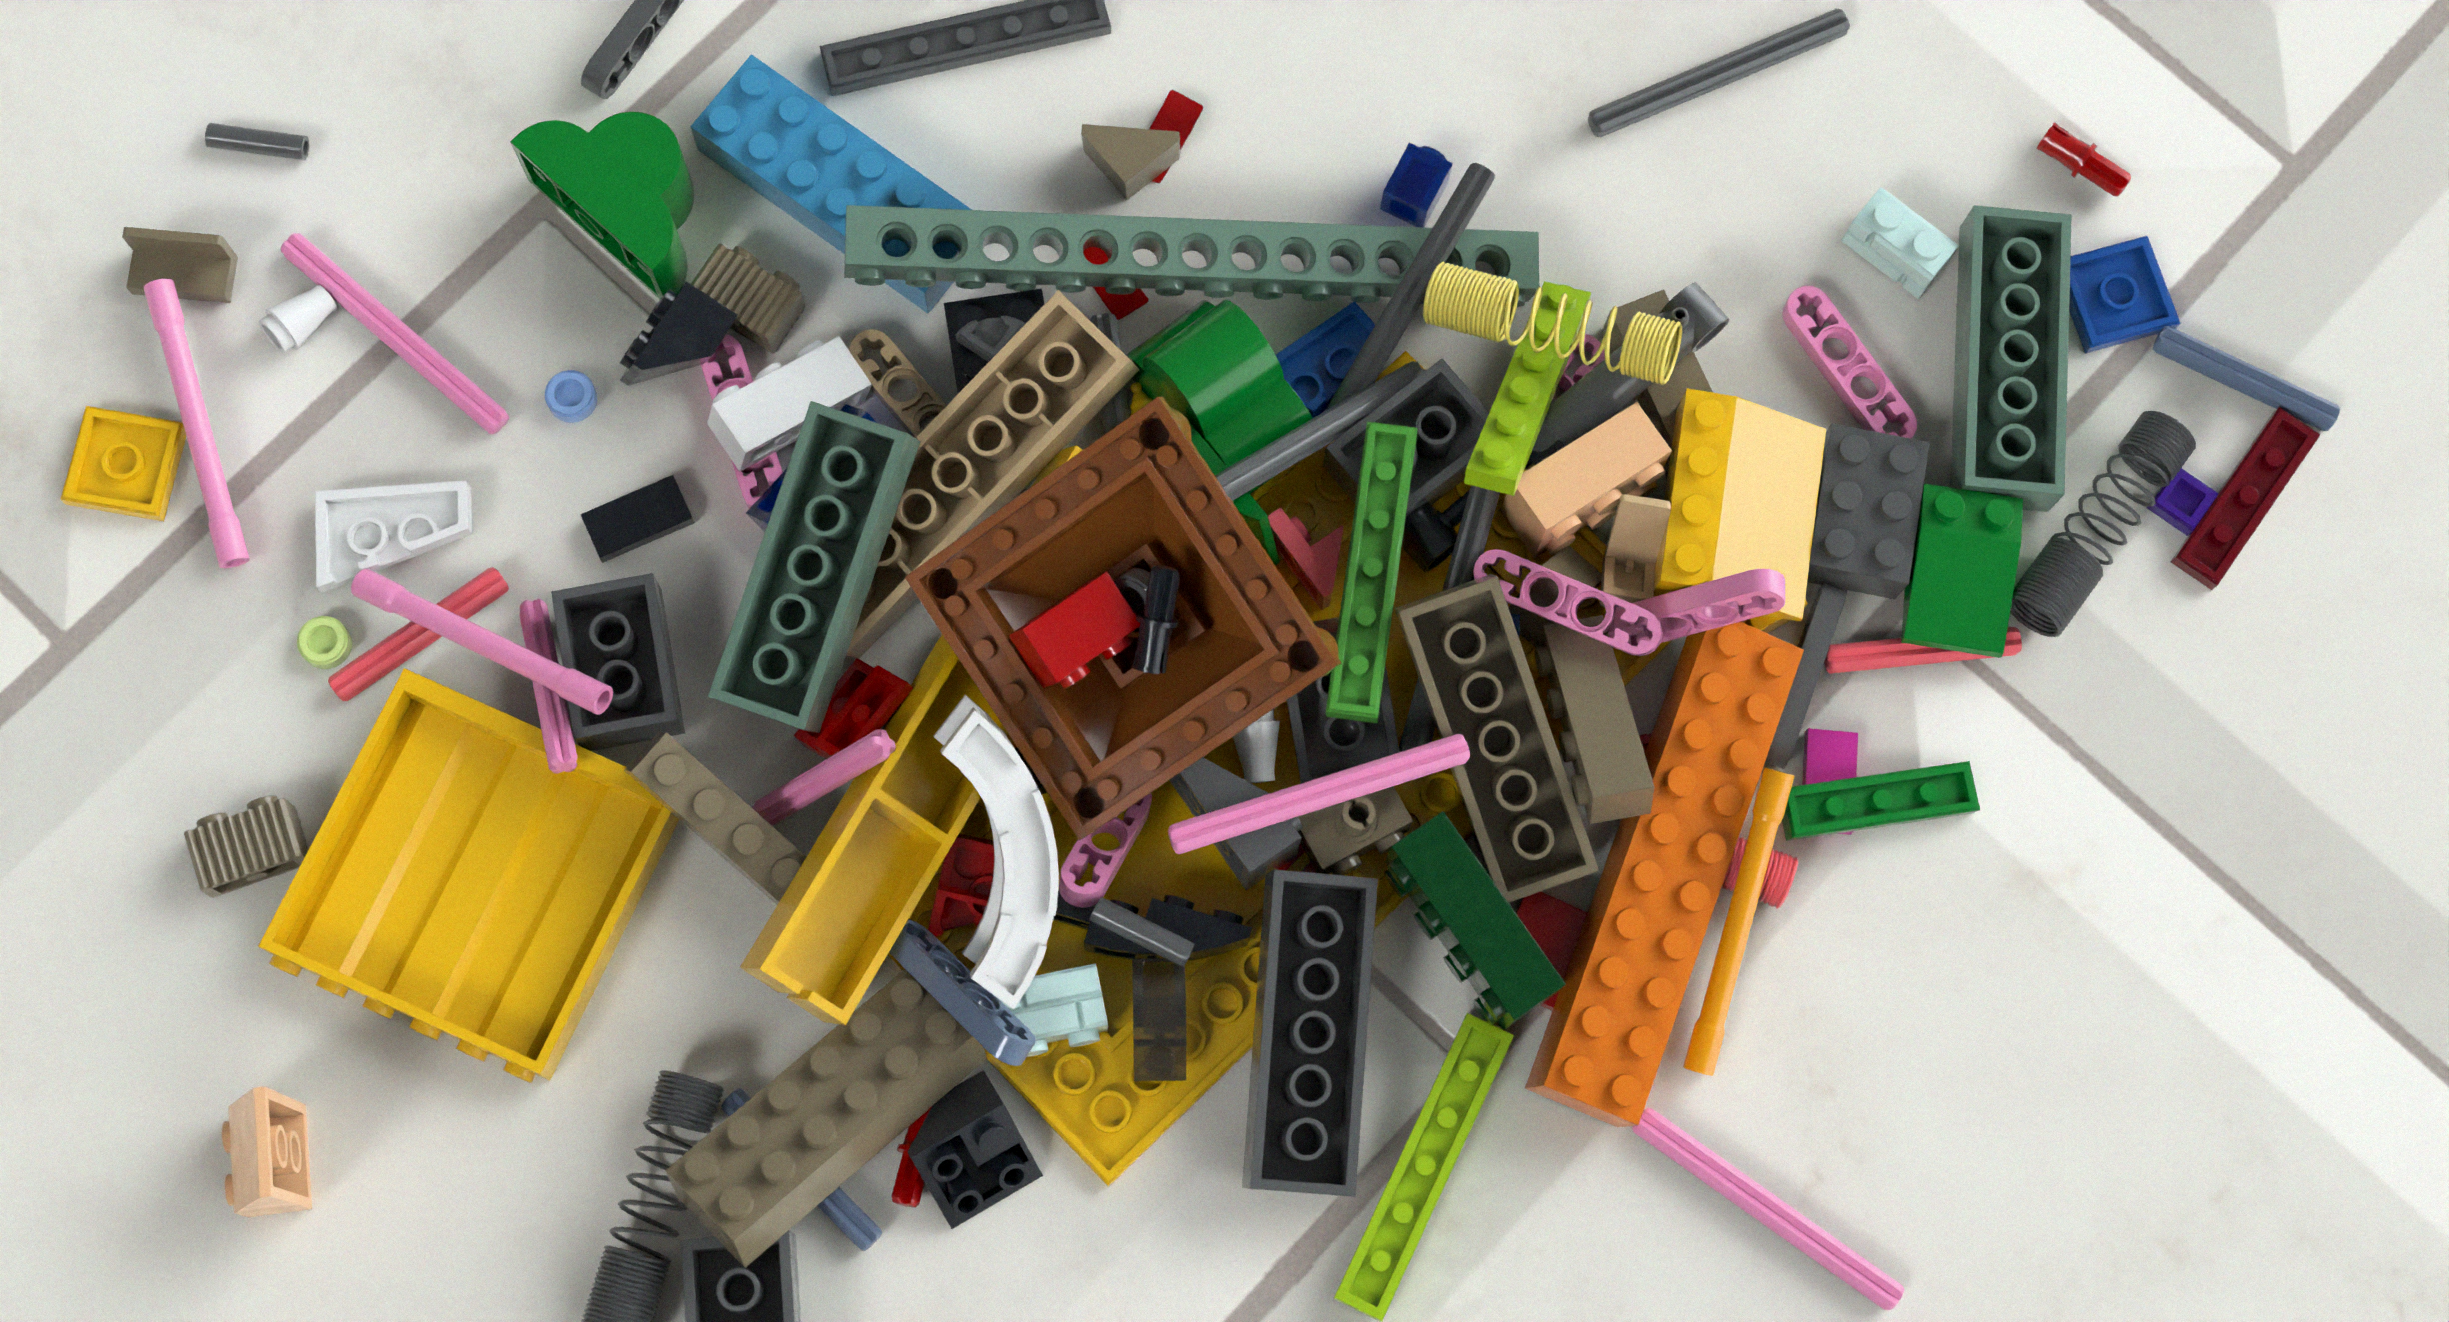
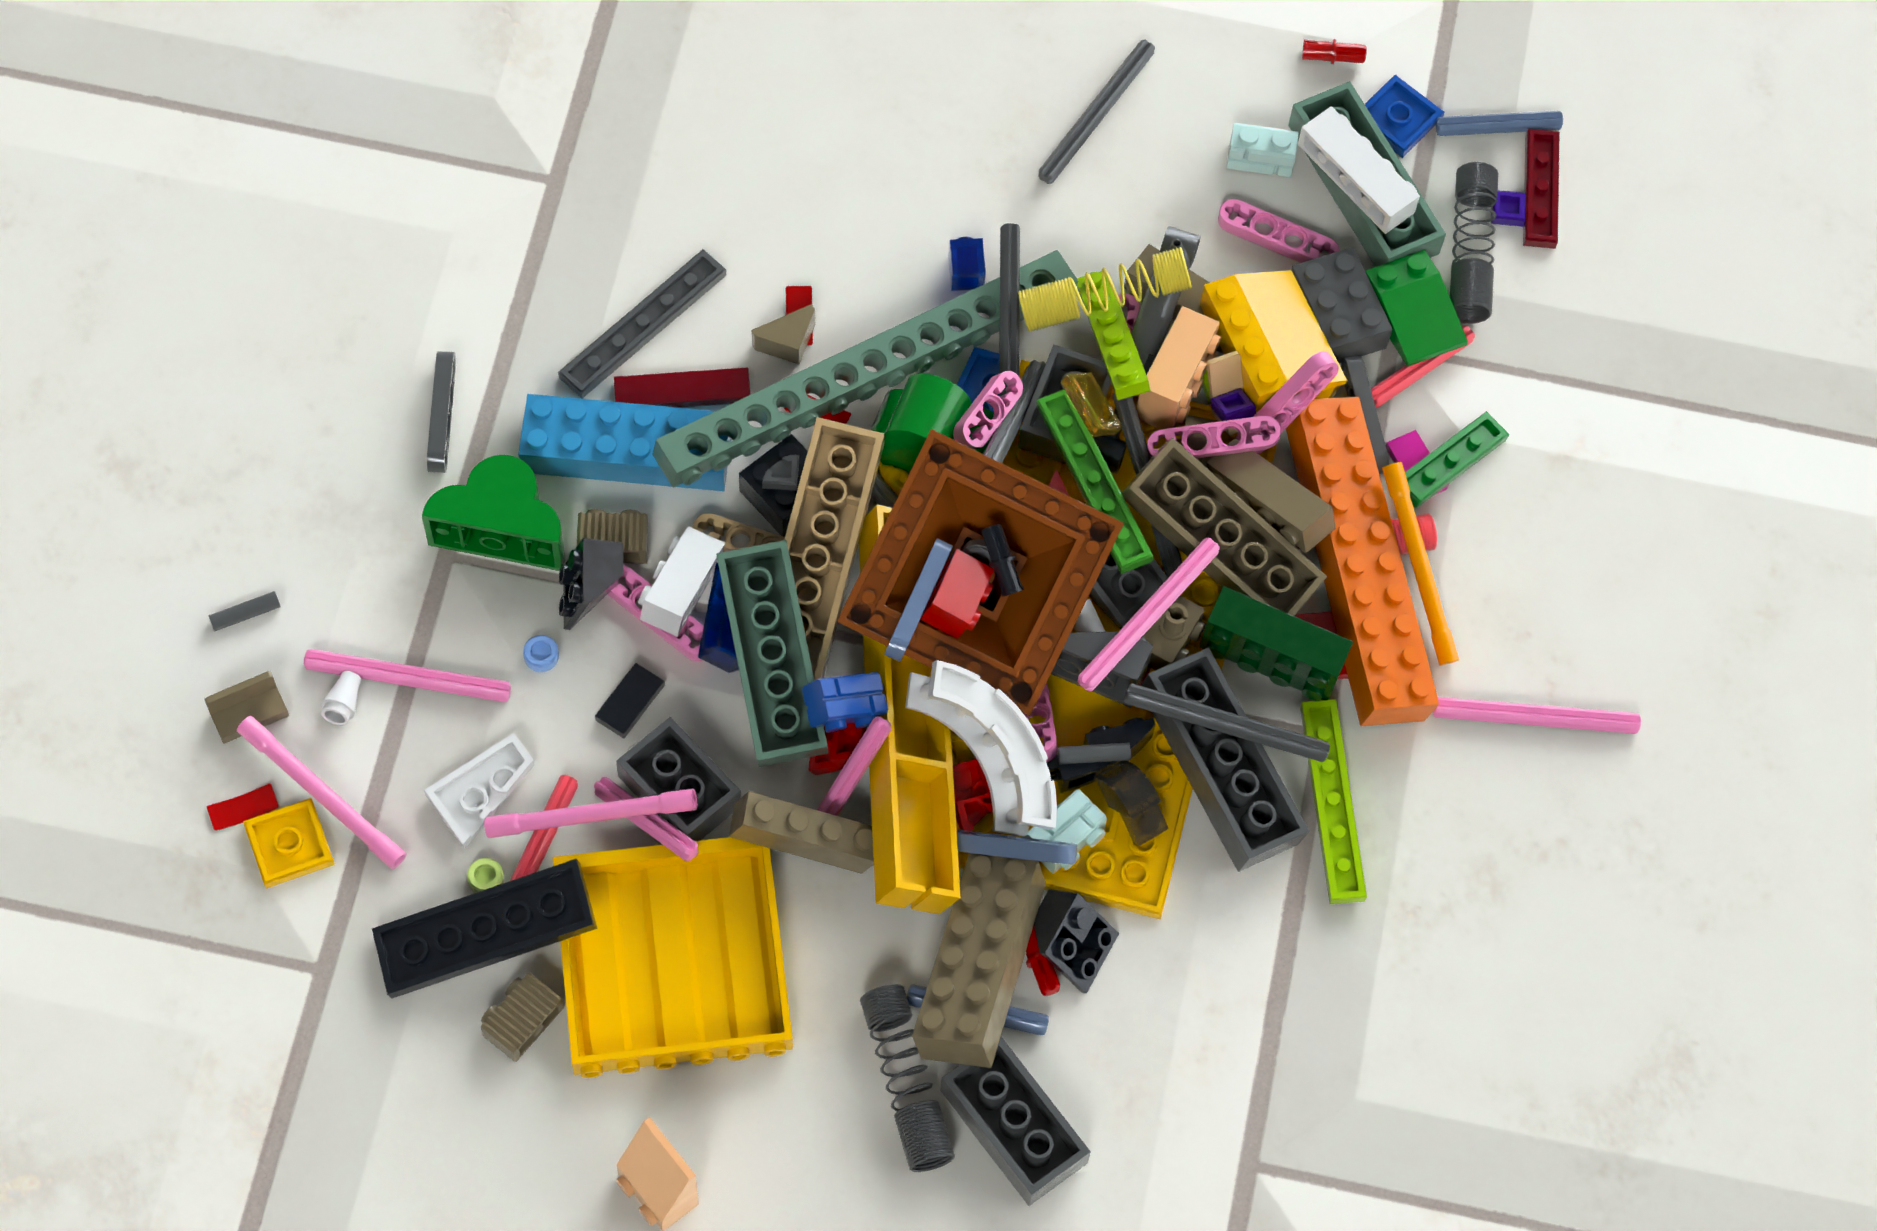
camera: 30 degrees left, 10 degrees down
none -> red sticker [207,783,279,831]
none -> black plate [372,859,598,999]
none -> dark red tile [614,367,751,408]
none -> blue brick [802,672,888,732]
none -> sand blue beam [884,538,953,662]
none -> bright pink beam [953,371,1023,449]
none -> clear yellow tile [1061,372,1122,437]
none -> dark grey axle [1124,684,1330,762]
none -> dark purple tile [1210,388,1256,421]
none -> white brick [1298,106,1420,234]

